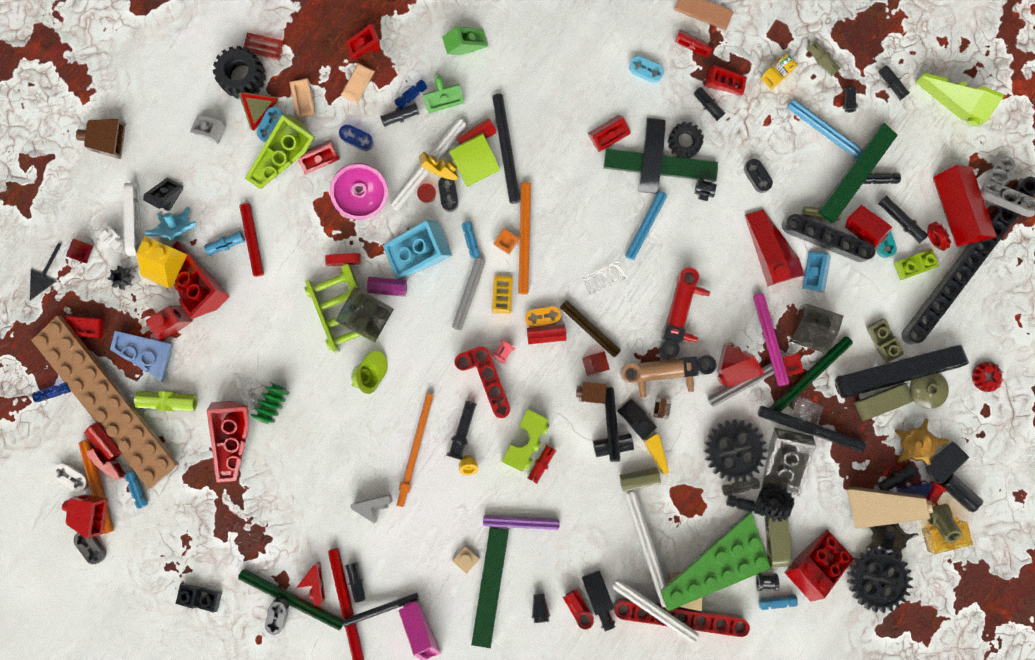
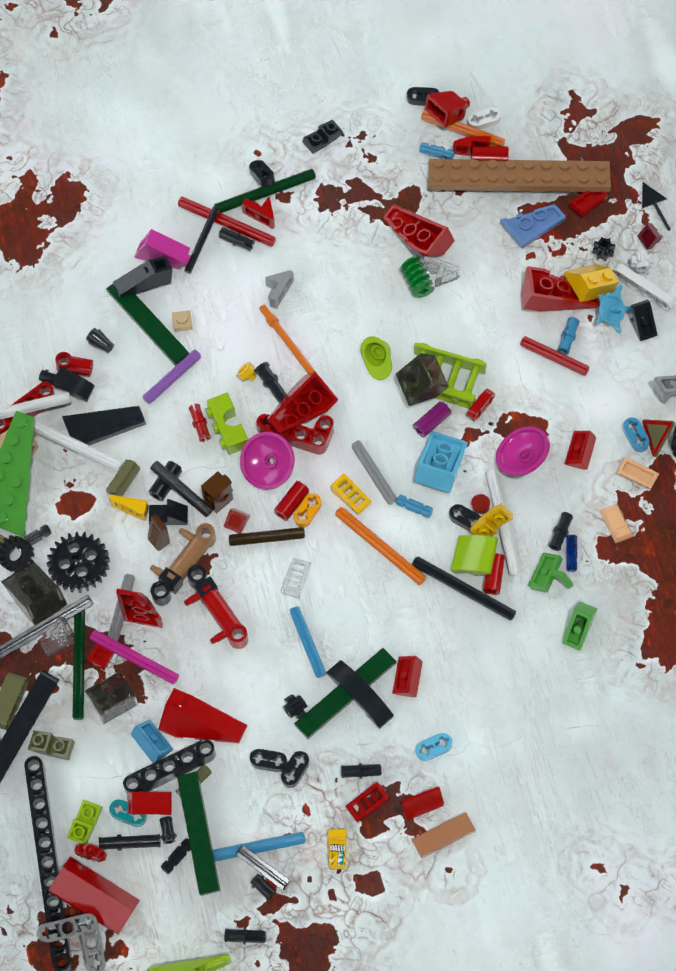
camera: 135 degrees right, 20 degrees down
clear blue axle [32,382,71,402] -> none
lime piece [134,391,198,411] -> none
red torso [146,306,193,342] -> none
lime wedge [245,114,315,189] -> none
clear blue beam [339,124,374,151] -> none
red slope [346,24,380,59] -> none
coral bush [491,339,515,364] -> none
orange plate [493,228,520,255] -> none
black tyre [668,122,704,158] -> none
clear smoke axle [721,478,760,496] -> none
olive pin [807,41,841,77] -> none
none -> black wing [62,406,146,446]
none -> black slope [113,255,173,297]
none -> black pin [159,816,177,844]
none -> axle [236,845,290,890]
none -> dark pink dish [240,432,295,489]
none -> red wedge [267,371,338,434]
none -> black beam [281,751,309,788]

